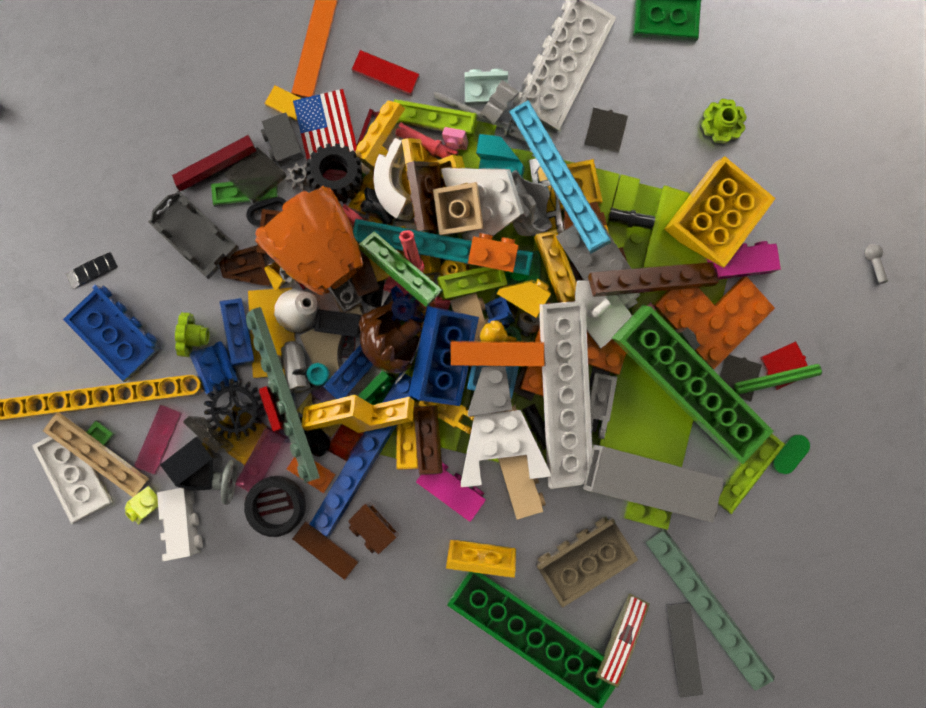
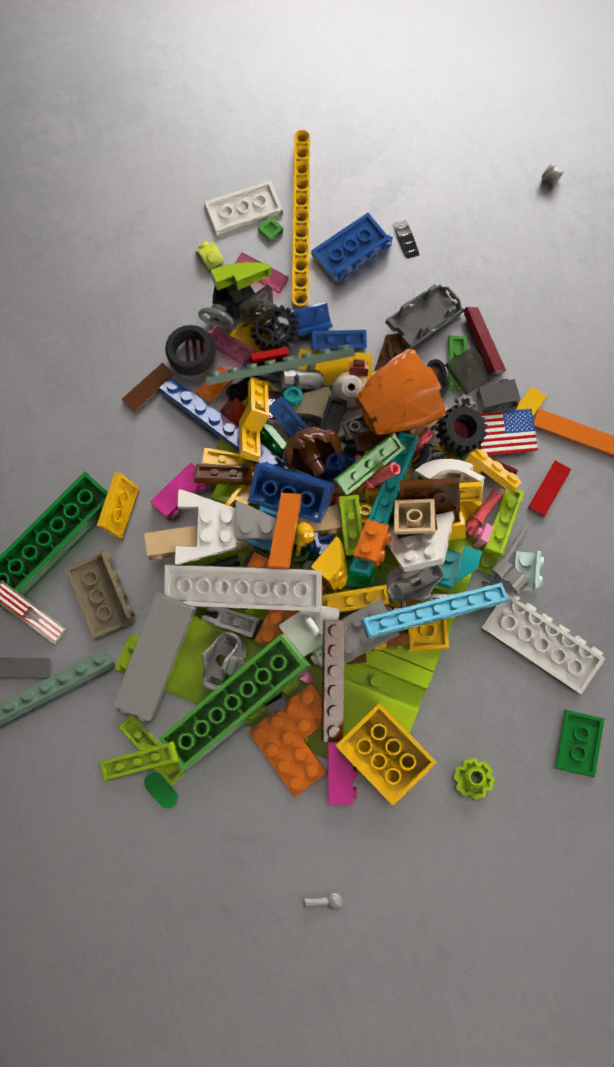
camera: 90 degrees right, 10 degrees down
tan plate [43,412,149,497] -> none
white wedge [157,488,203,562] -> none
lime plant [175,312,210,357] -> none
reddish brown slope [348,502,400,555] -> none
clear smoke piece [584,107,628,153] -> none
black pin [608,207,655,230] -> none
clear smoke piece [720,355,762,402] -> none
bright green axle [734,364,822,395] -> none
red piece [760,341,808,390] -> none
none -> lime tile [99,741,179,781]
none -> light grey piece [202,632,247,691]
none -> lime slope [211,262,272,291]
none -> dark red plate [349,359,368,376]

